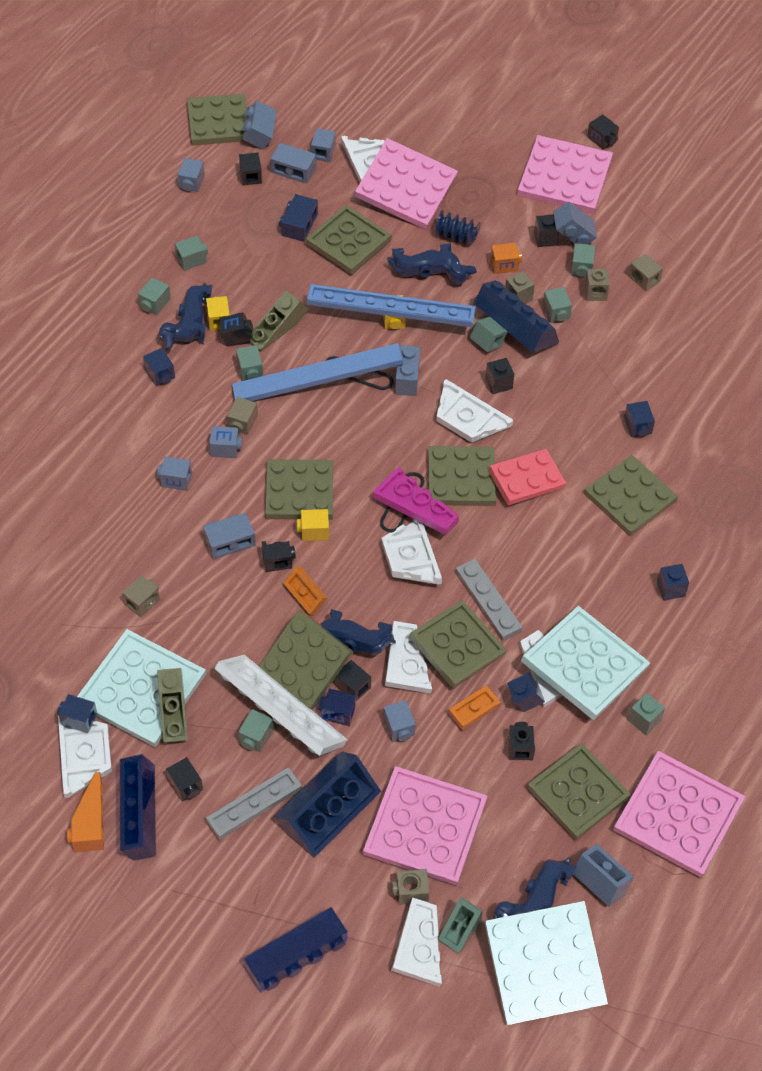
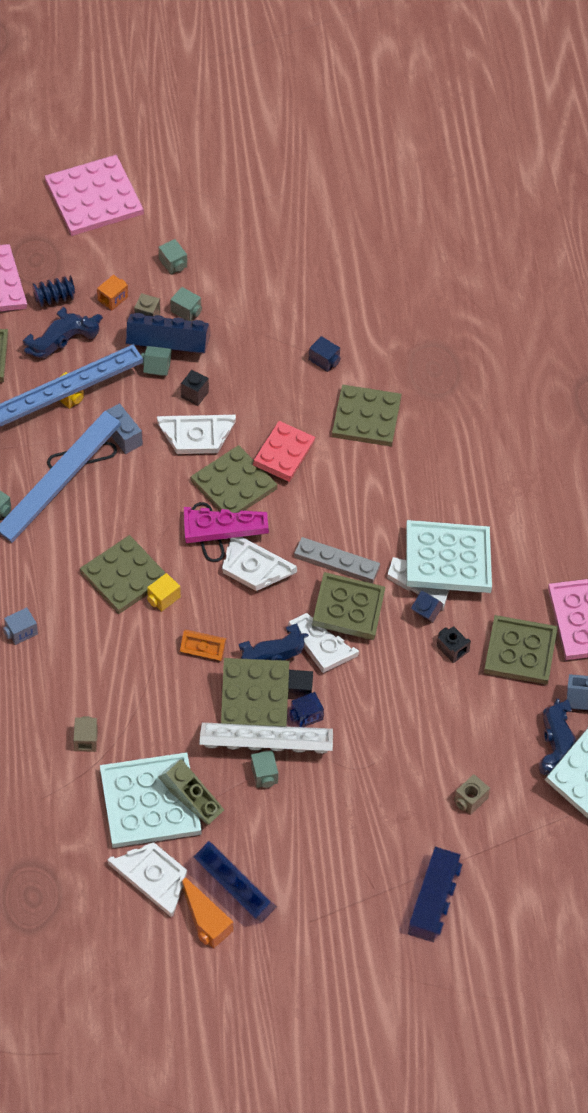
camera: 40 degrees left, 0 degrees up
dark blue brick [57,694,97,734] -> none
black brick [166,757,203,802] -> none
sand blue brick [203,513,256,559] -> none
light grey plate [206,767,302,840] -> none
sand blue brick [210,426,243,458] -> none
dark tan brick [227,397,258,435] -> none
black brick [261,541,296,572] -> none
dark blue slope [274,751,381,857] -> none
bright pink plate [363,766,488,886] -> none
sand blue brick [383,700,416,742] -> none
white wing [391,898,442,987] -> none
sand green slope [438,897,483,953] -> none
orange plate [448,685,501,731] -> none
black brick [534,214,559,247] -> none
sand blue brick [553,201,597,244] -> none
dark tan brick [585,269,610,301] -> none
black brick [587,114,619,150] -> none
sand green brick [628,693,665,735] -> none
dark tan brick [629,254,663,291] -> none
dark blue brick [657,564,689,601] -> none

